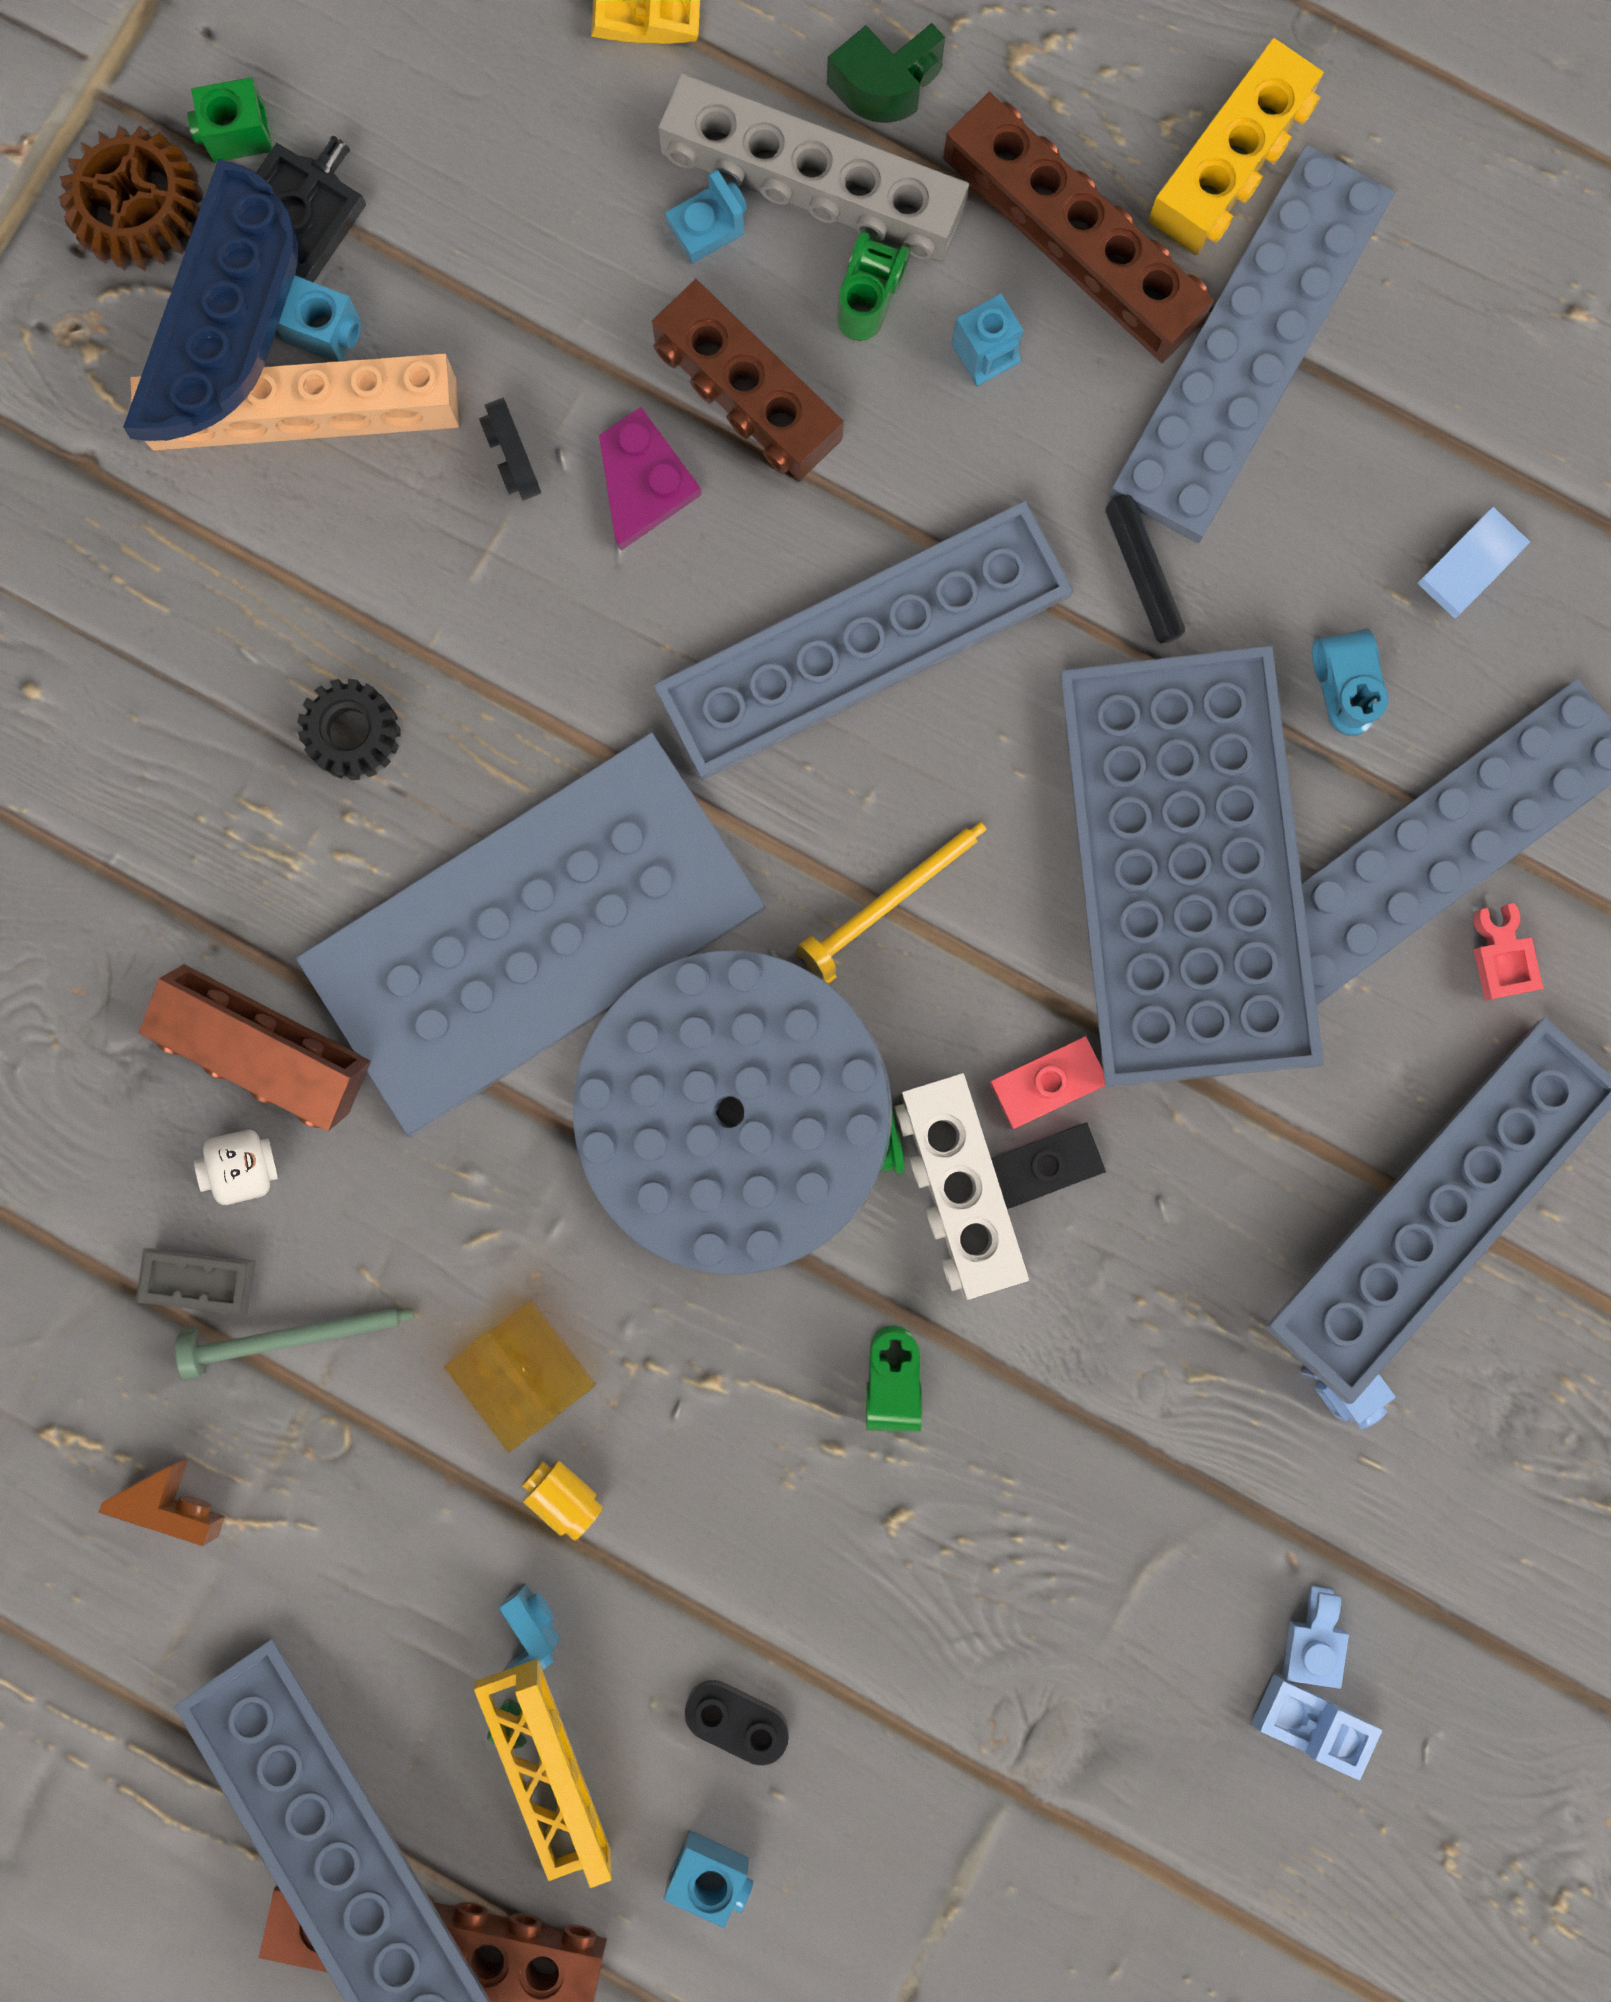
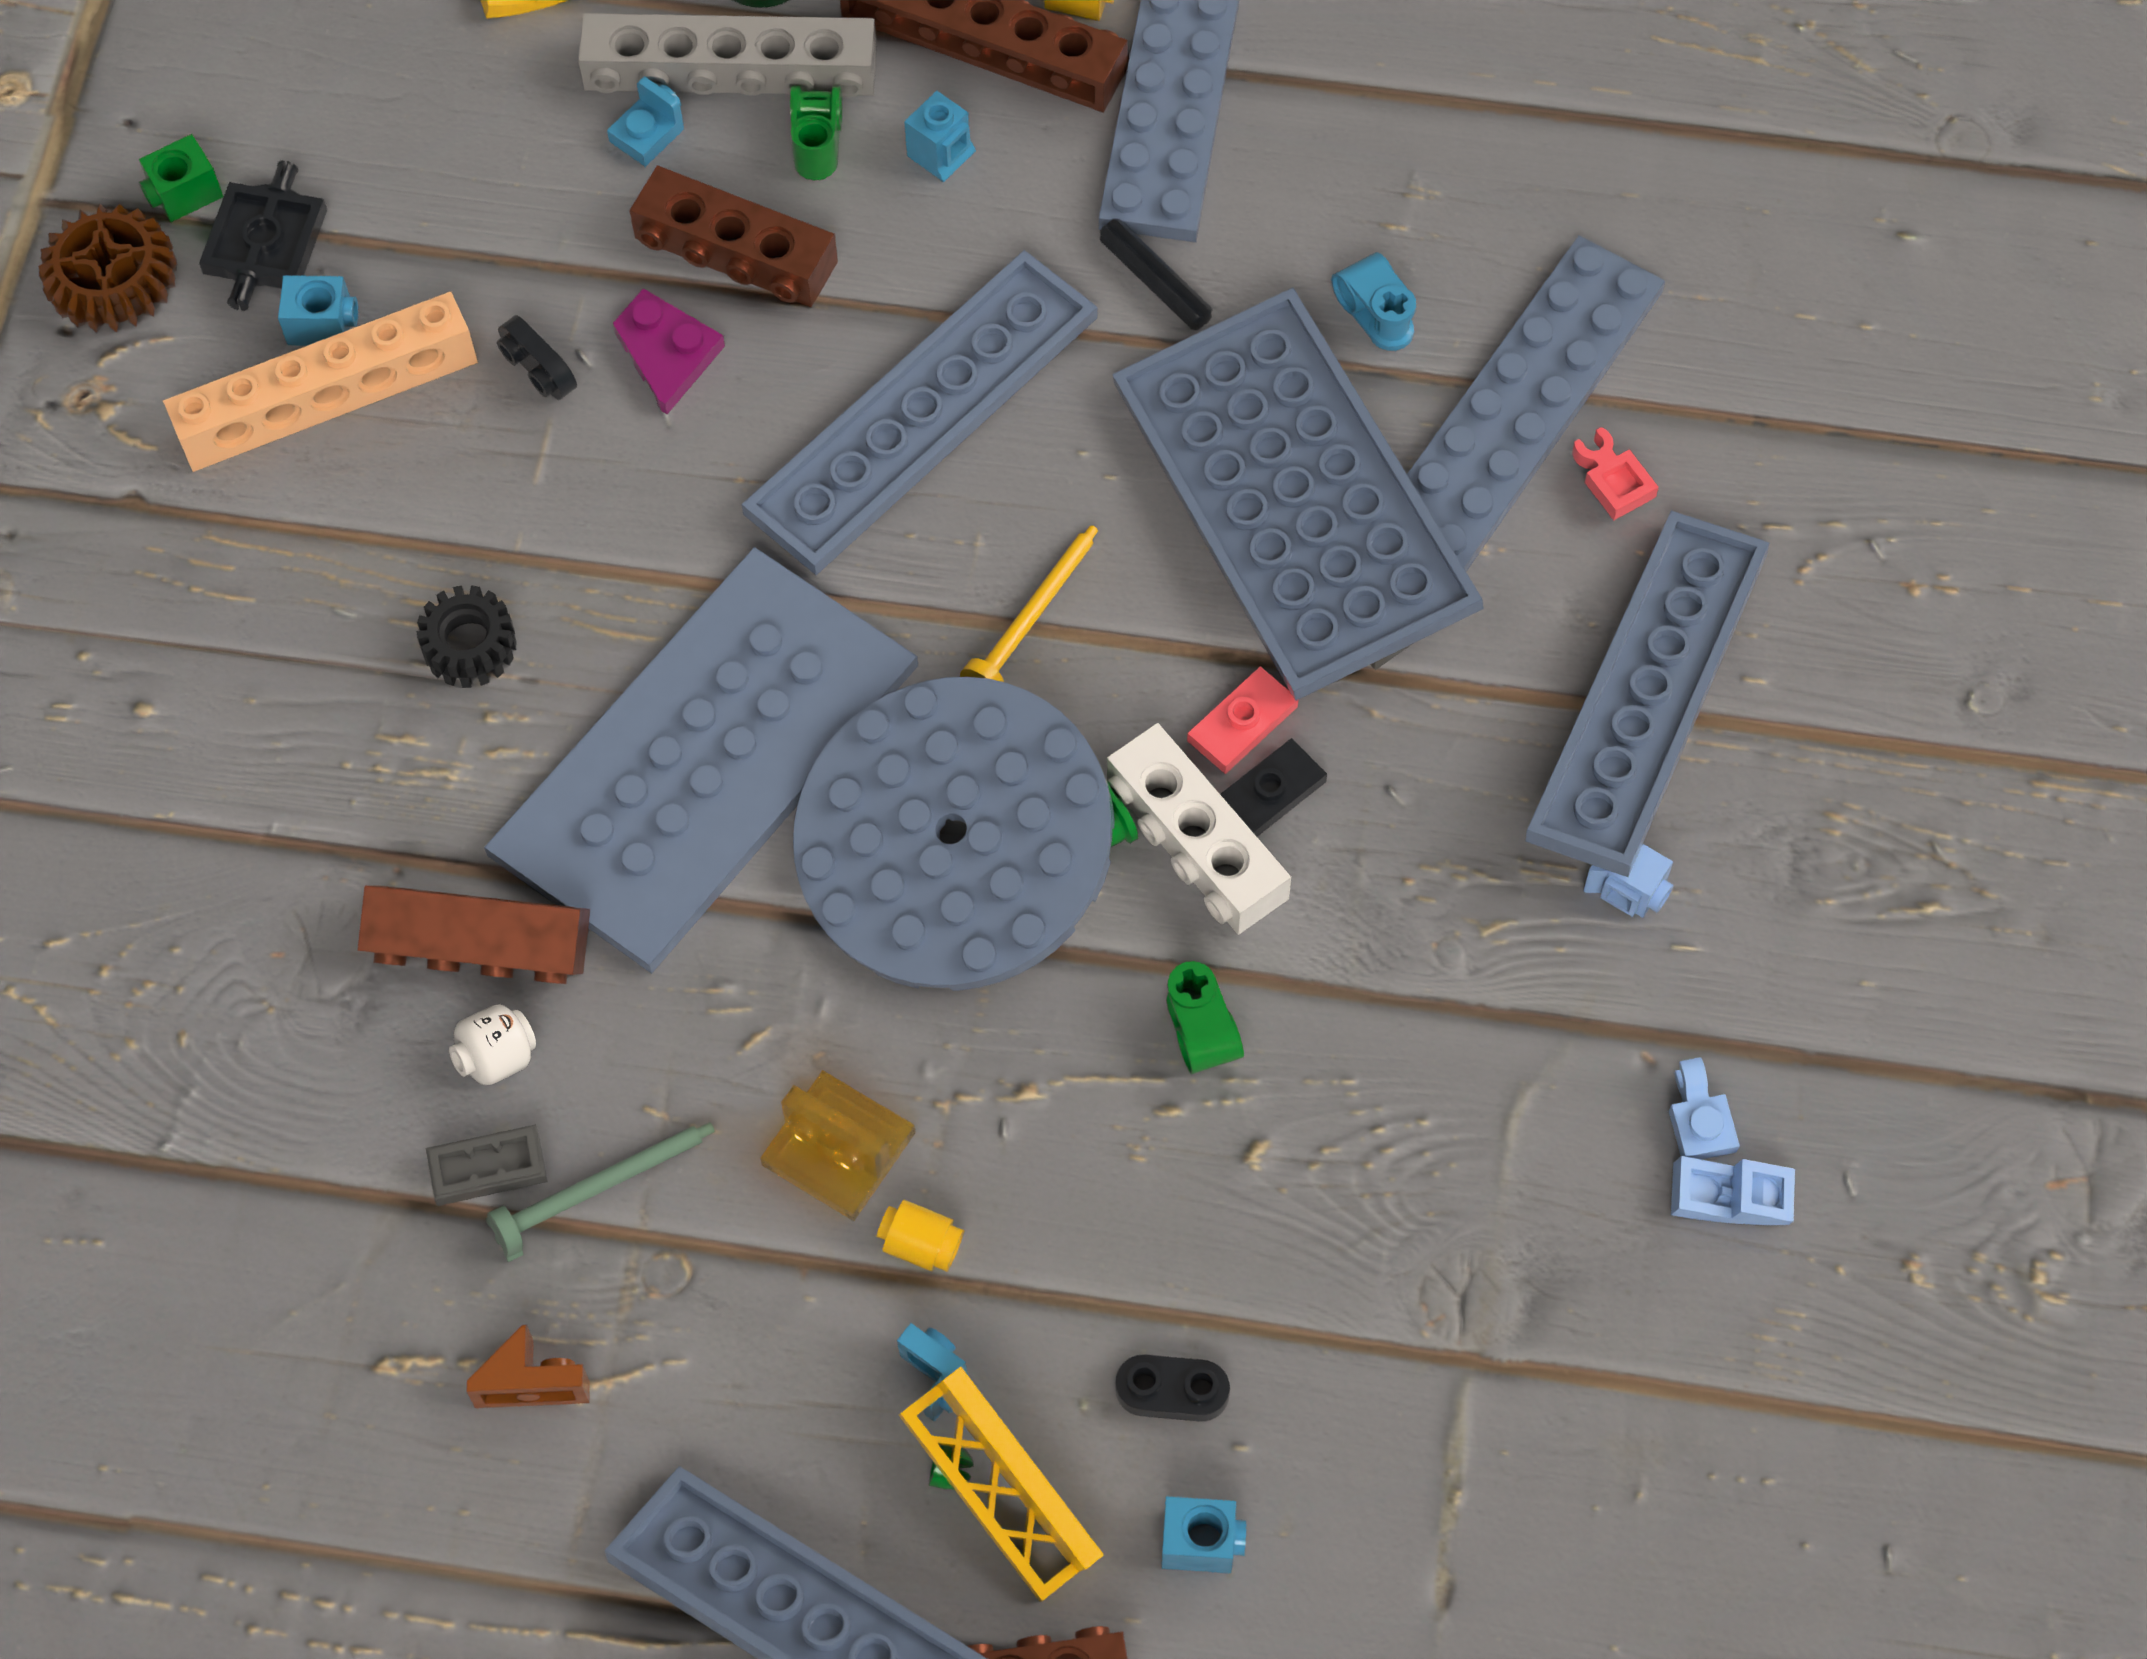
camera: 15 degrees left, 20 degrees down
dark blue plate [123,159,298,441] -> none
light blue slope [1417,507,1530,619] -> none

